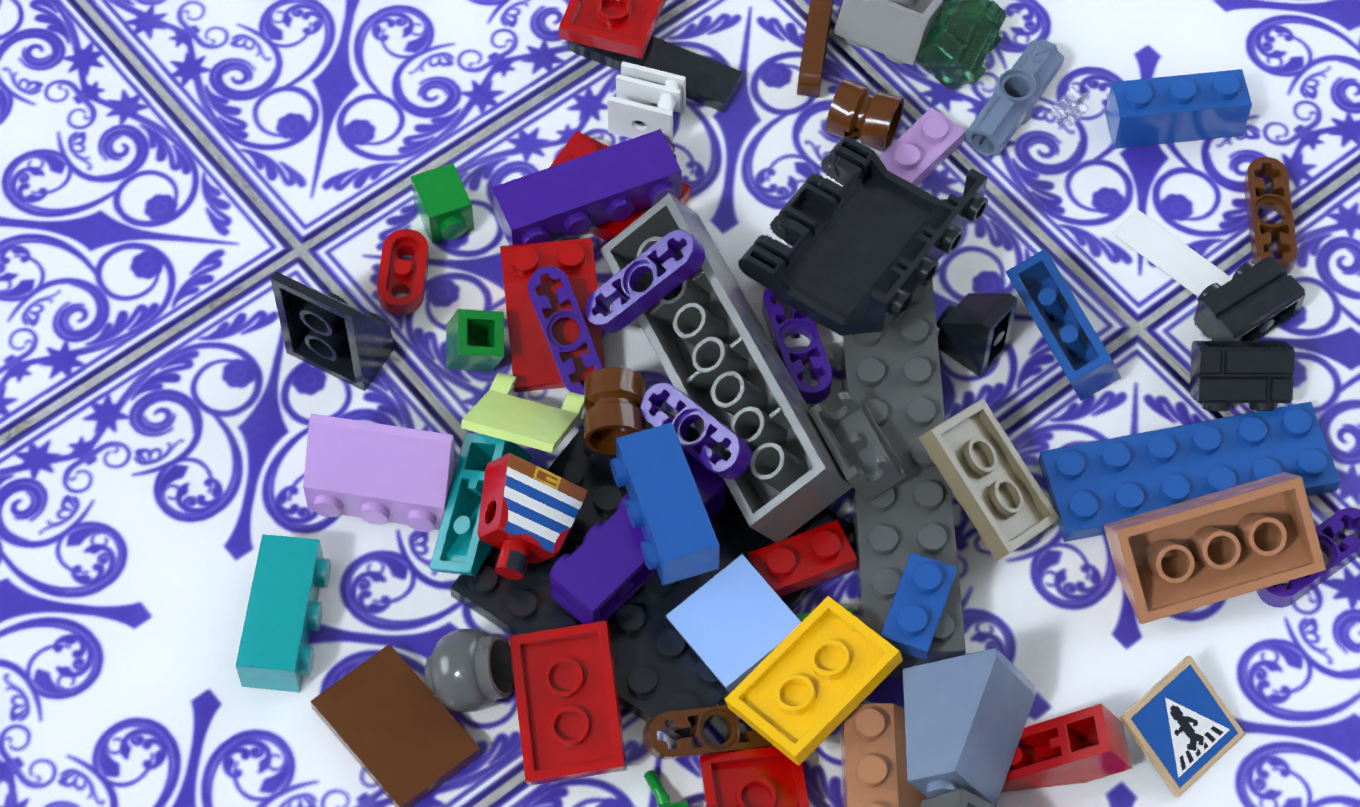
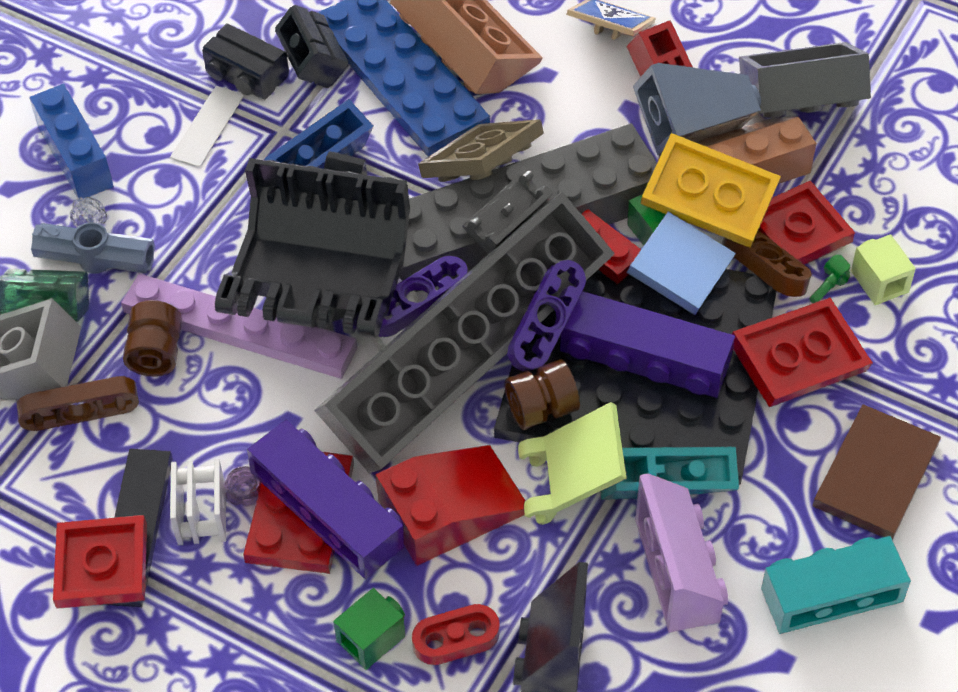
camera: 110 degrees left, 5 degrees down
dark grey piece [425,629,515,712] -> none
green brick [446,309,504,372] -> none
torso [477,453,588,580] -> none
dark purple beam [528,266,603,395] -> none
dark purple beam [585,230,705,333] -> none
blue brick [610,422,720,585] -> none
blue plate [880,552,958,660] -> none
reddish brown beam [1244,157,1297,274] -> none

